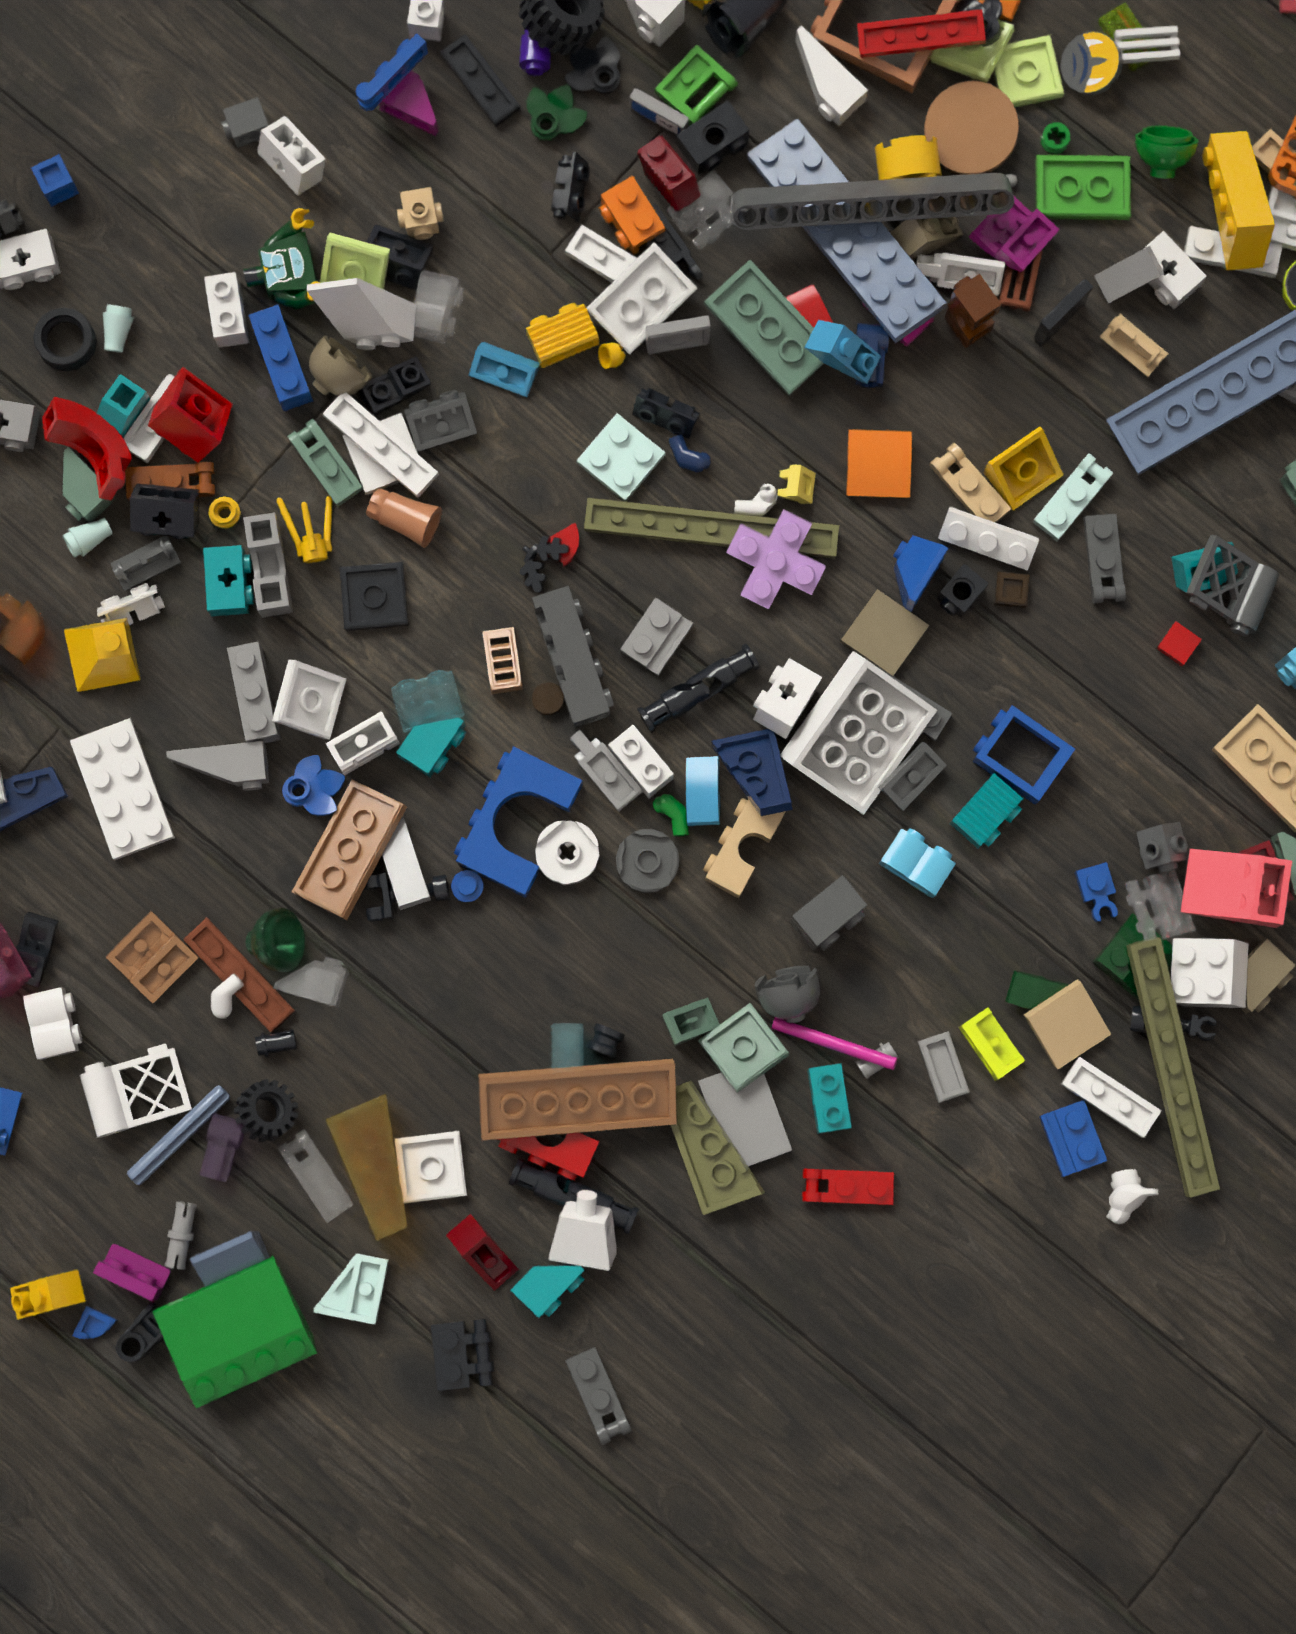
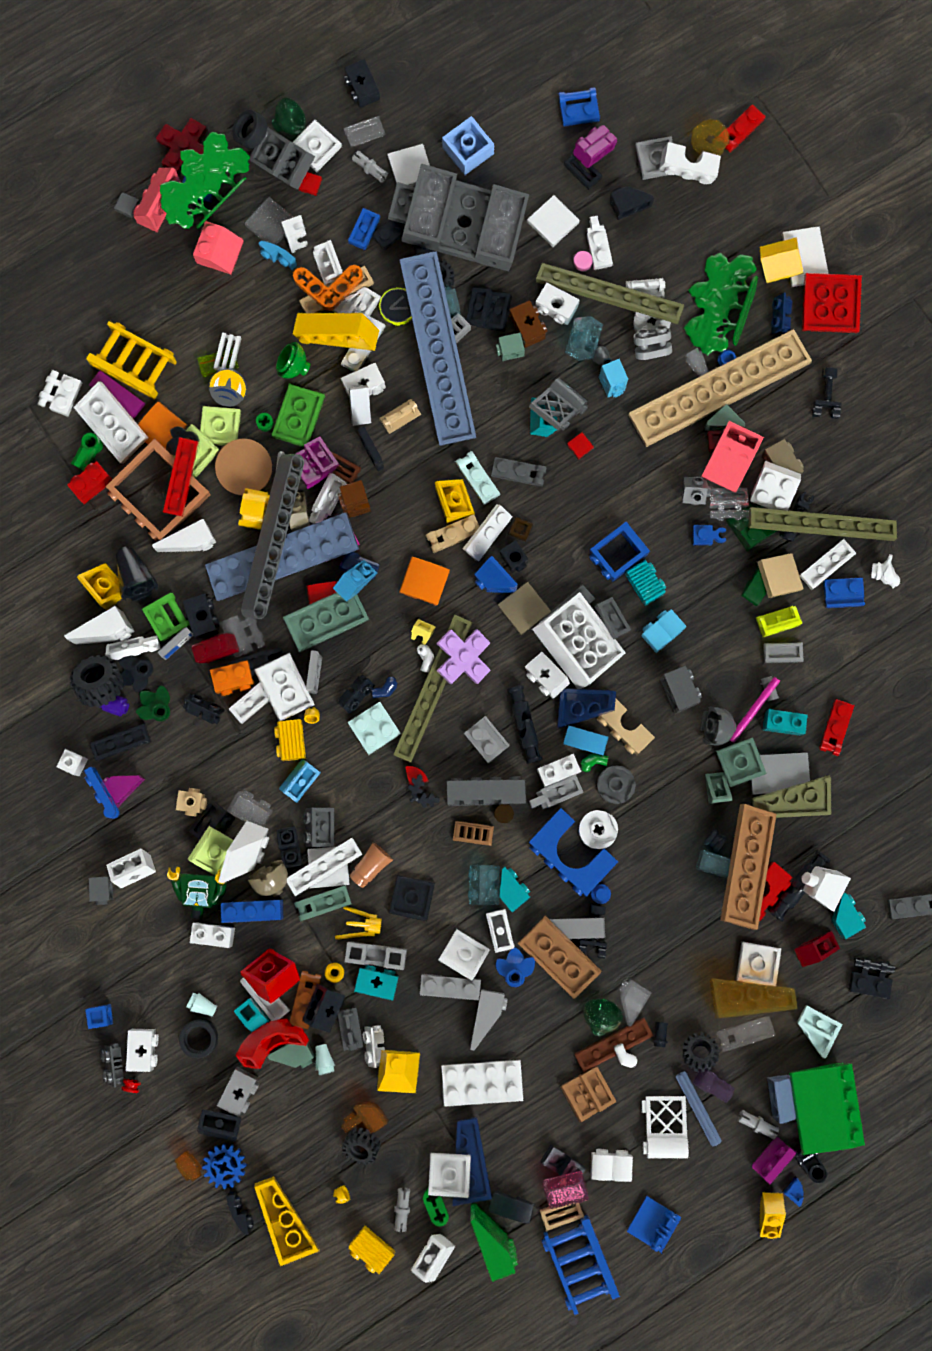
camera: 70 degrees left, 0 degrees up
none -> white hinge [106,636,160,660]

